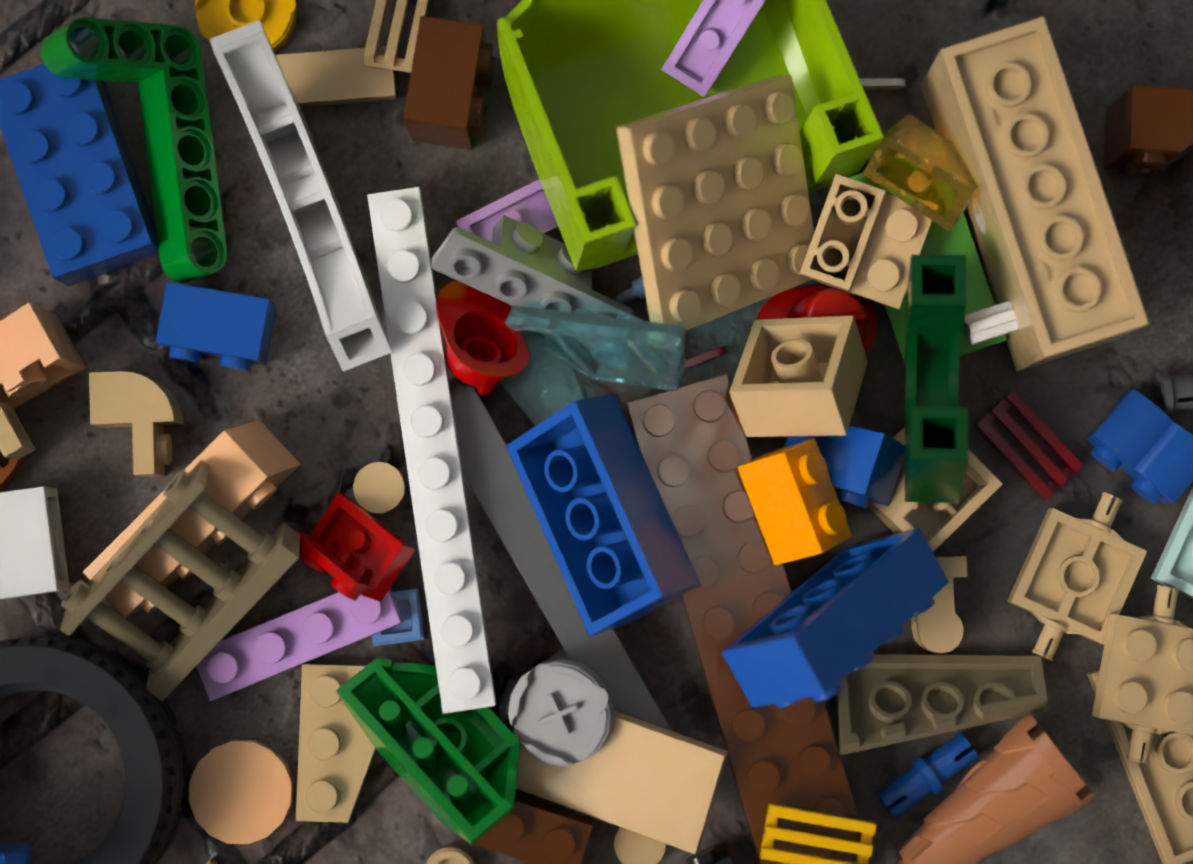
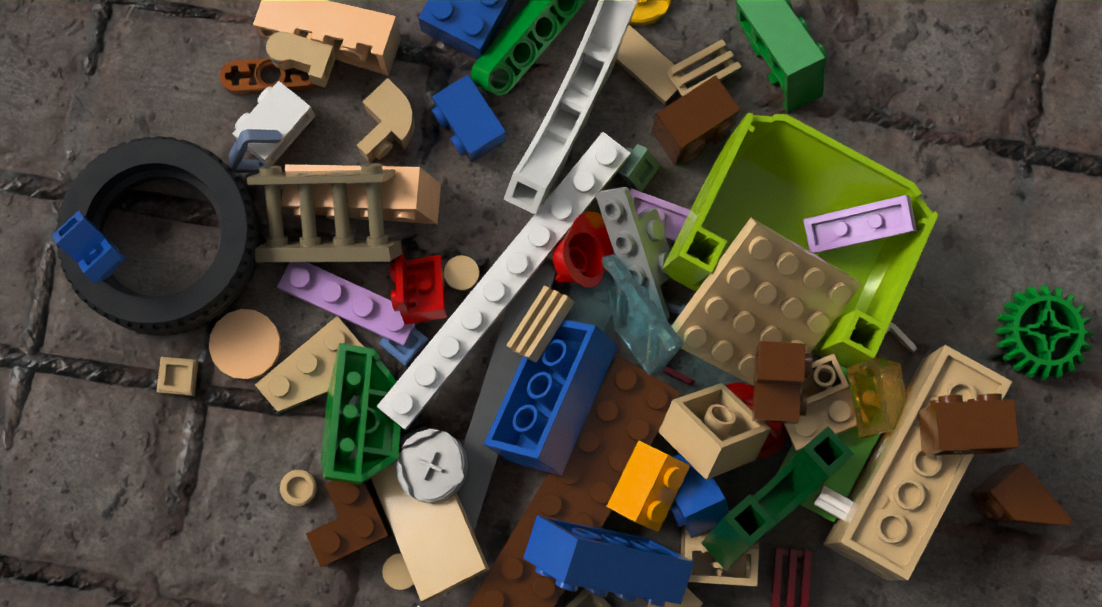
camera: 45 degrees right, 5 degrees down
none -> sand blue piece [229,129,282,173]
none -> tan tile [506,286,575,363]
none -> sand green tile [617,144,660,192]
none -> reddish brown brick [752,341,812,424]
none -> reddish brown brick [919,393,1019,456]

